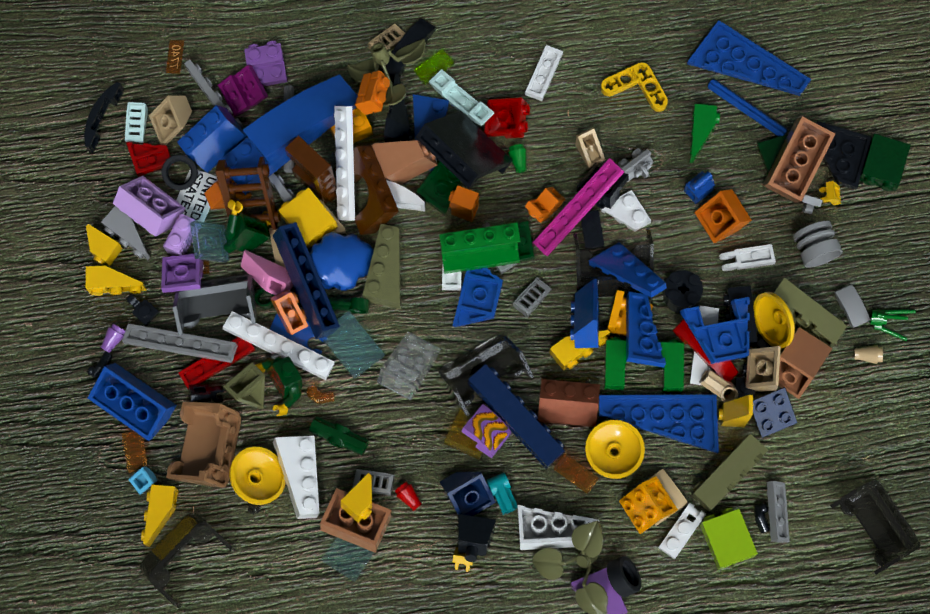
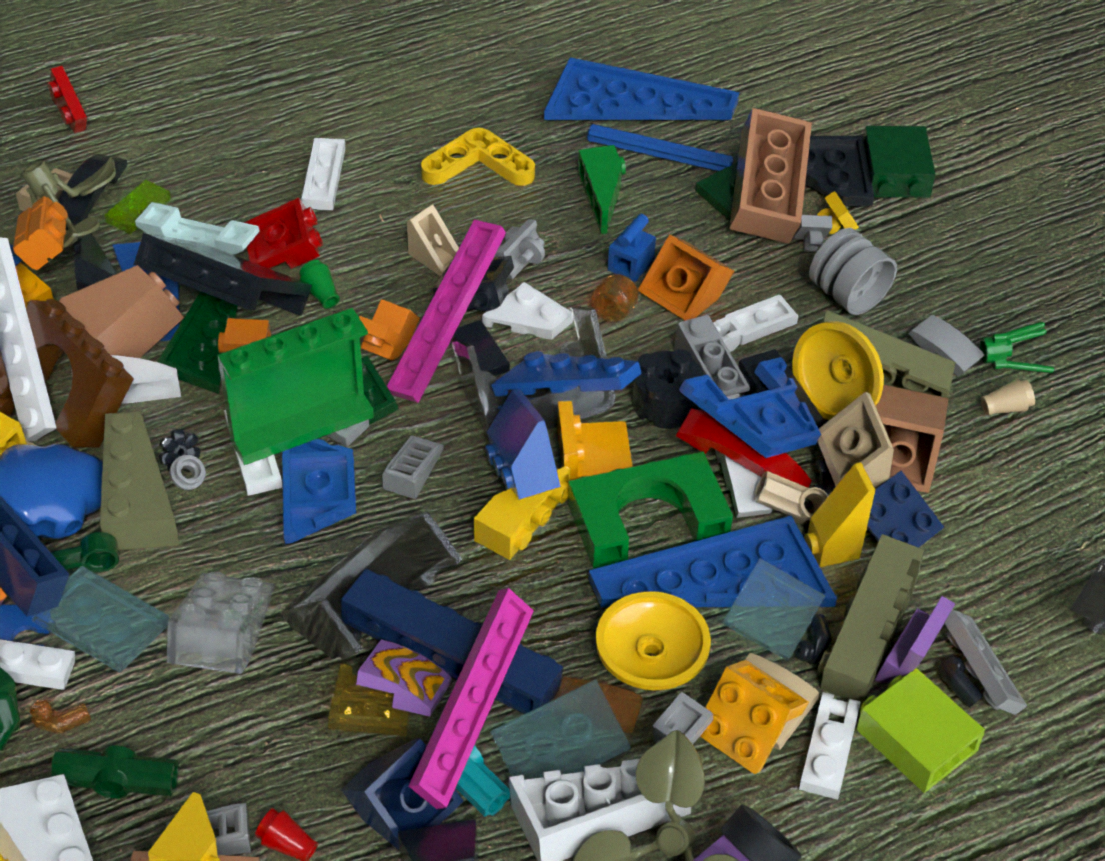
camera: 25 degrees left, 25 degrees down
copper slope [538,379,600,428] -> none
blue wing [626,292,666,368] -> none
none -> black plant [159,429,200,472]
none -> light grey plate [169,455,206,490]
none -> dark pink plate [409,588,534,809]
none -> clear light blue tile [490,680,631,780]
none -> clear orange head [591,274,638,322]
none -> light grey bracket [653,692,713,744]
none -> light grey slope [674,315,750,397]
none -> clear light blue tile [722,558,825,661]
none -> black arm [796,614,832,664]
none -> medium lavender slope [875,596,955,684]

